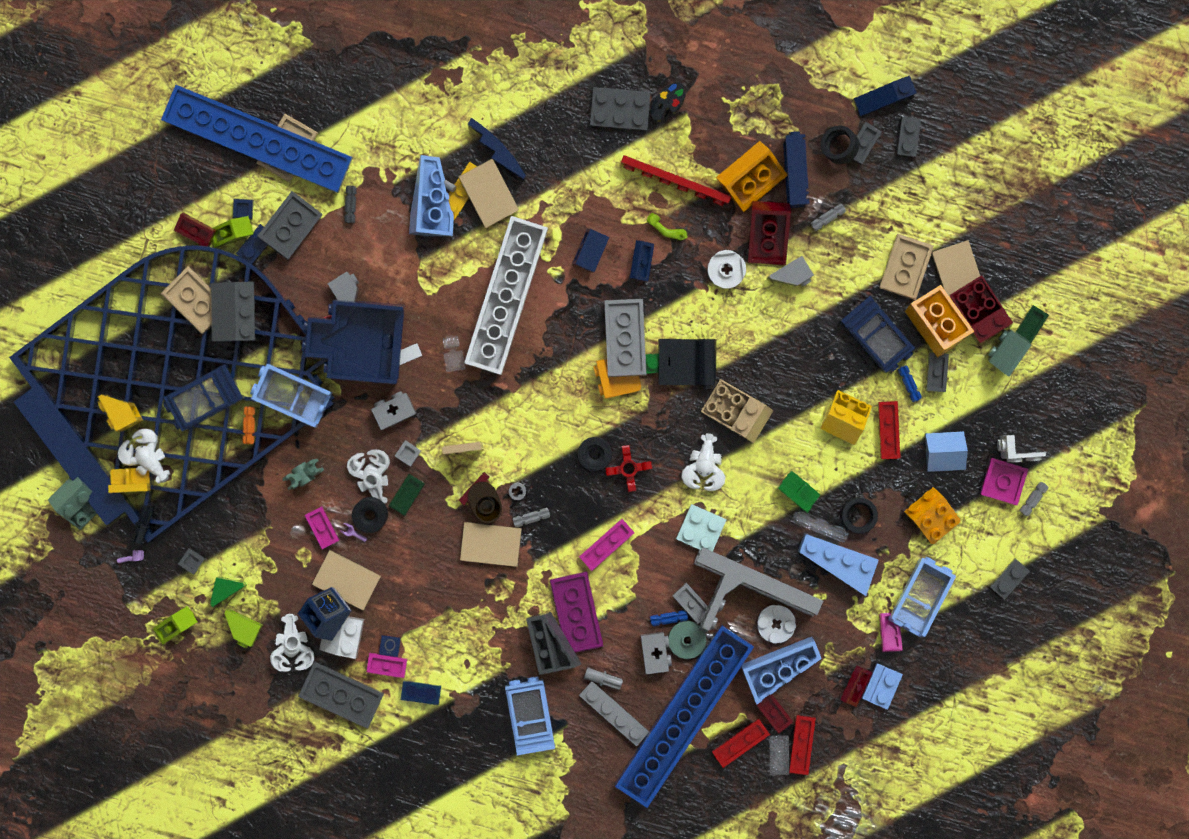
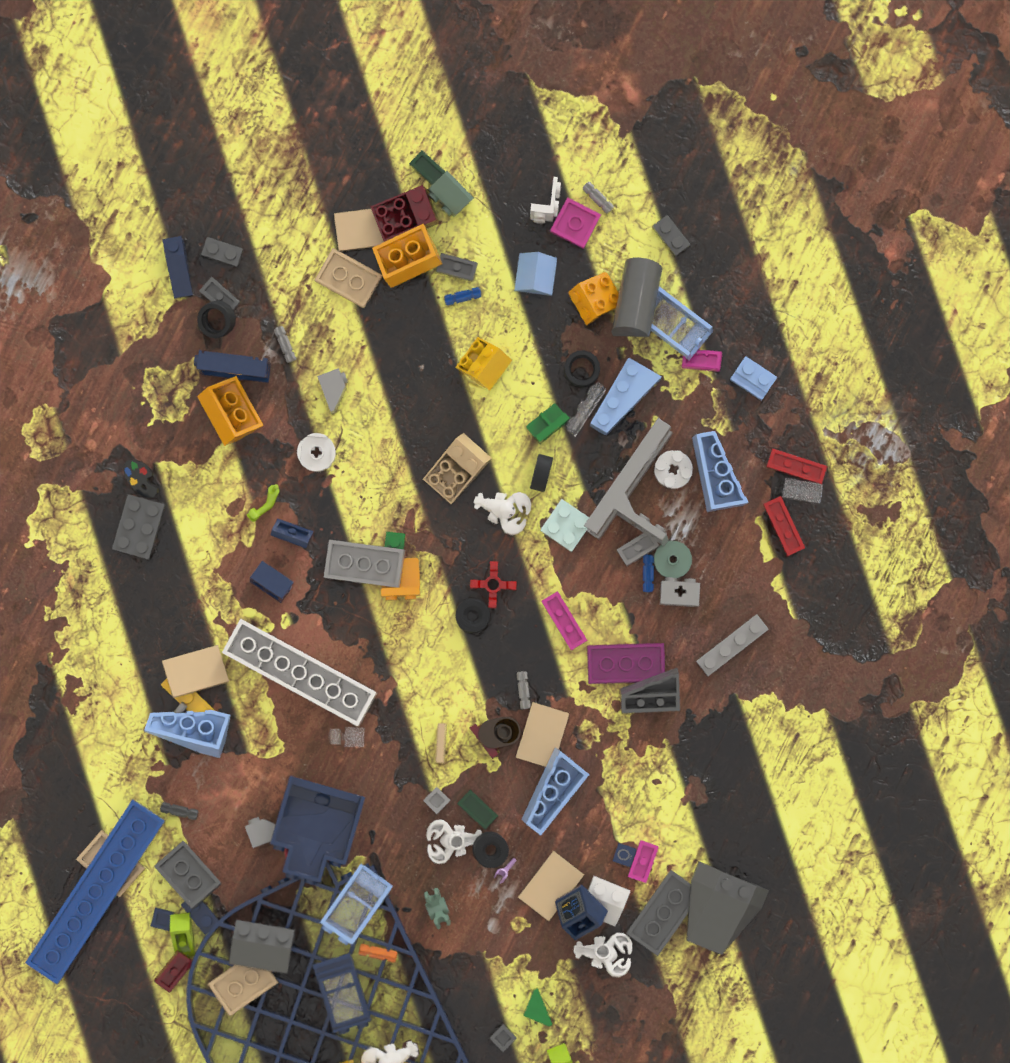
camera: 75 degrees left, 5 degrees down
lime slope [225,609,263,648] -> none
dark pink plate [305,506,339,549] -> none
light grey brick [371,391,417,430] -> none
white sticker [400,343,422,365] -> none
clear blue plate [401,680,442,705] -> none
dark blue slope [468,118,526,180] -> none
light blue door [505,676,555,756] -> none
light grey bush [509,482,526,500] -> none
light grey axle [584,667,623,690] -> none
blue brick [615,624,754,808] -> none
red plate [621,155,731,207] -> none
black door [658,339,717,389] -> none
dark red slope [748,201,791,265] -> none
dark red plate [755,694,793,734] -> none
dark blue door [839,296,915,374] -> none
dark red plate [840,665,873,707] -> none
red plate [878,401,901,459] -> none
none -> light blue wedge [521,748,589,835]
none -> black tyre [530,454,553,492]
none -> dark grey brick [611,257,662,337]
none -> dark grey wedge [686,861,769,955]

